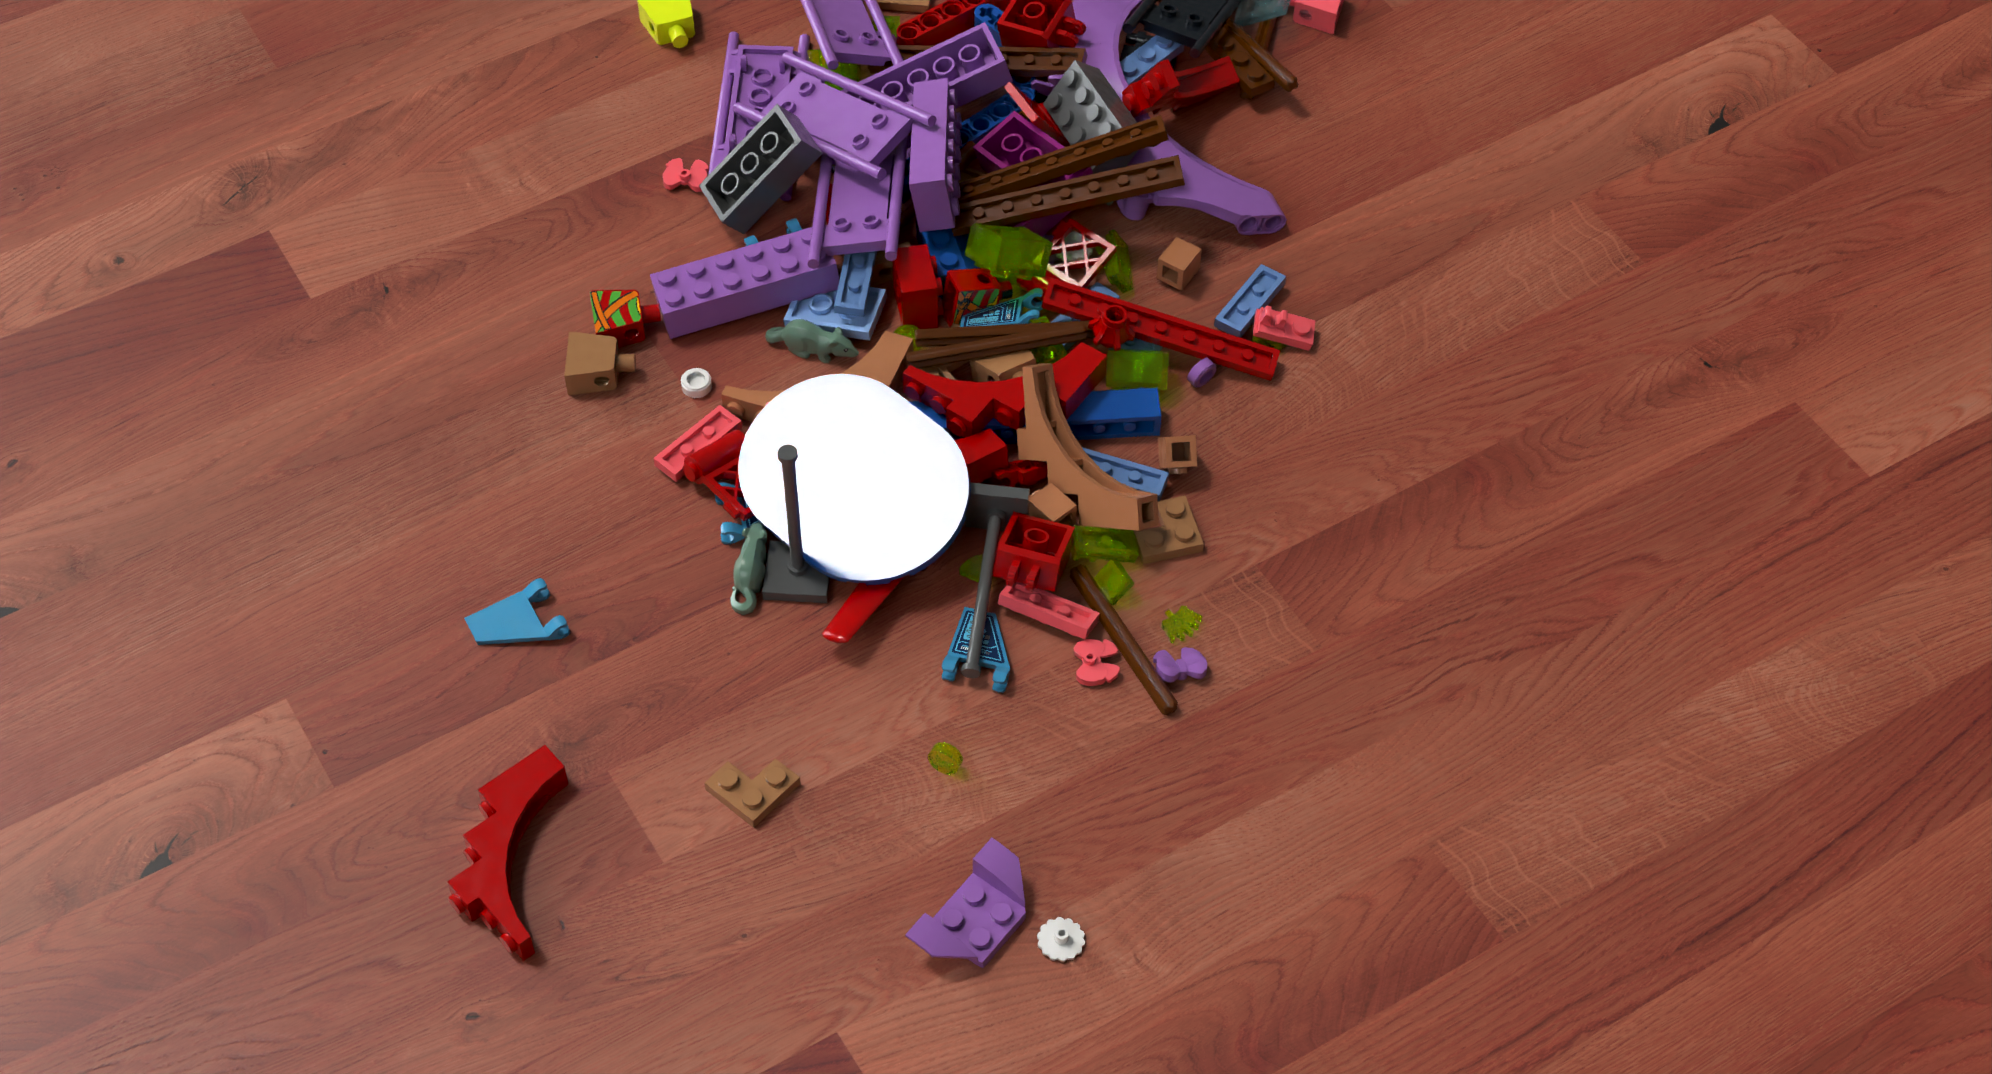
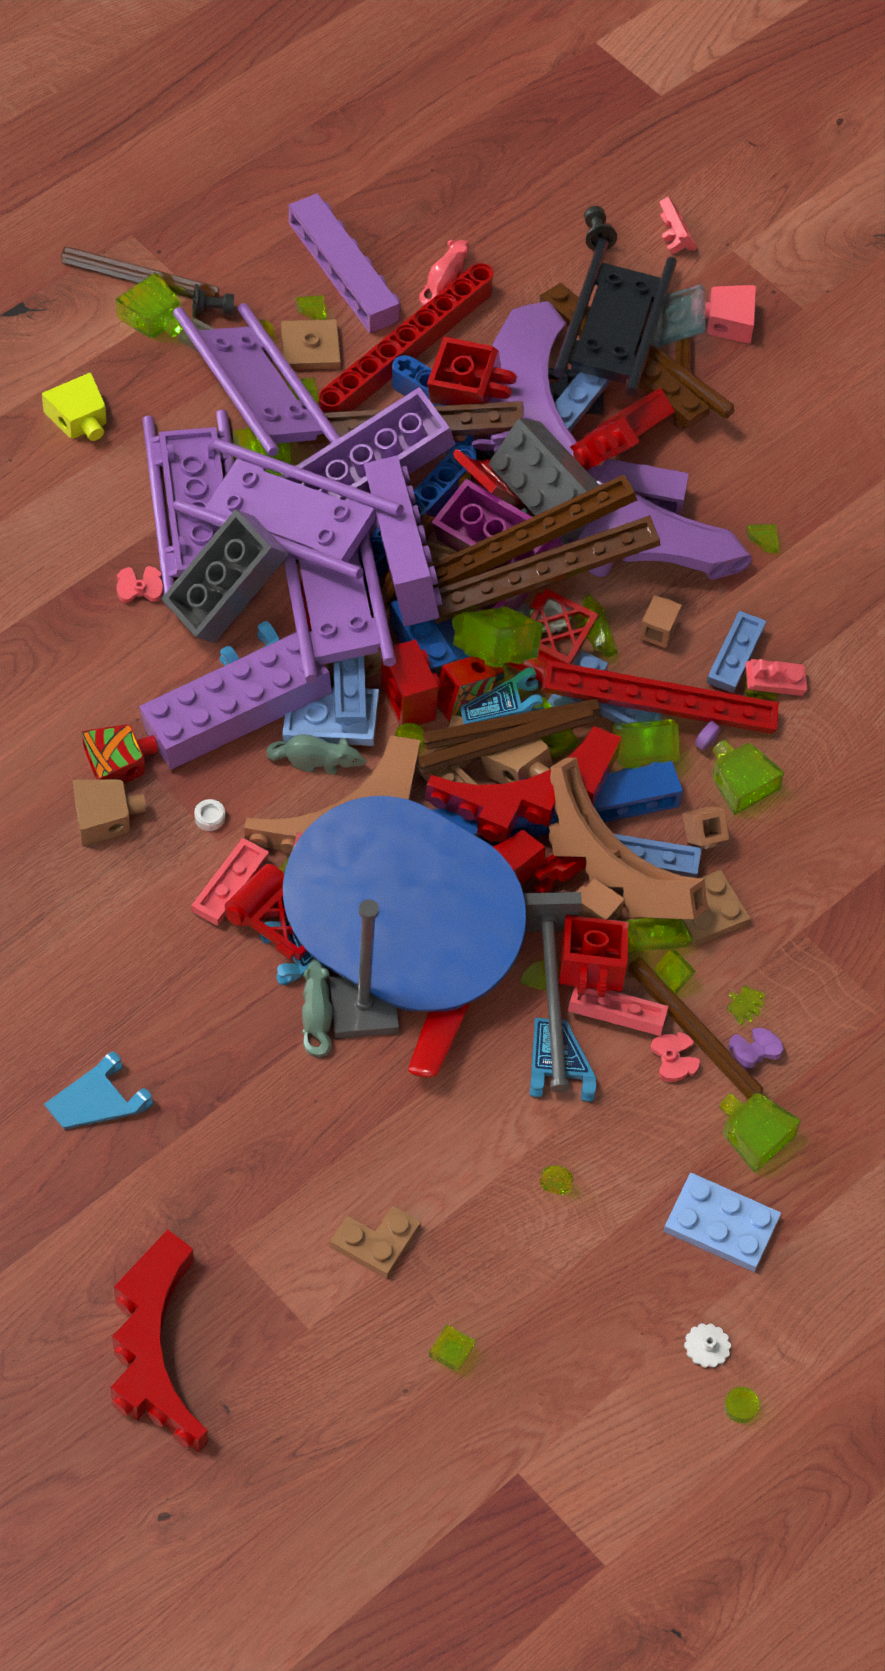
camera: 15 degrees left, 5 degrees up
medium lavender piece [905,838,1026,968] -> none
red rock [1088,305,1135,351] -> none
none -> clear neon green plate [429,1324,476,1373]
none -> medium lavender brick [602,459,689,516]
none -> light blue plate [663,1172,781,1273]
none -> clear neon green torso [712,740,784,815]
none -> clear neon green torso [719,1093,801,1173]
none -> clear neon green tile [724,1387,759,1423]
none -> clear neon green tile [746,524,779,553]

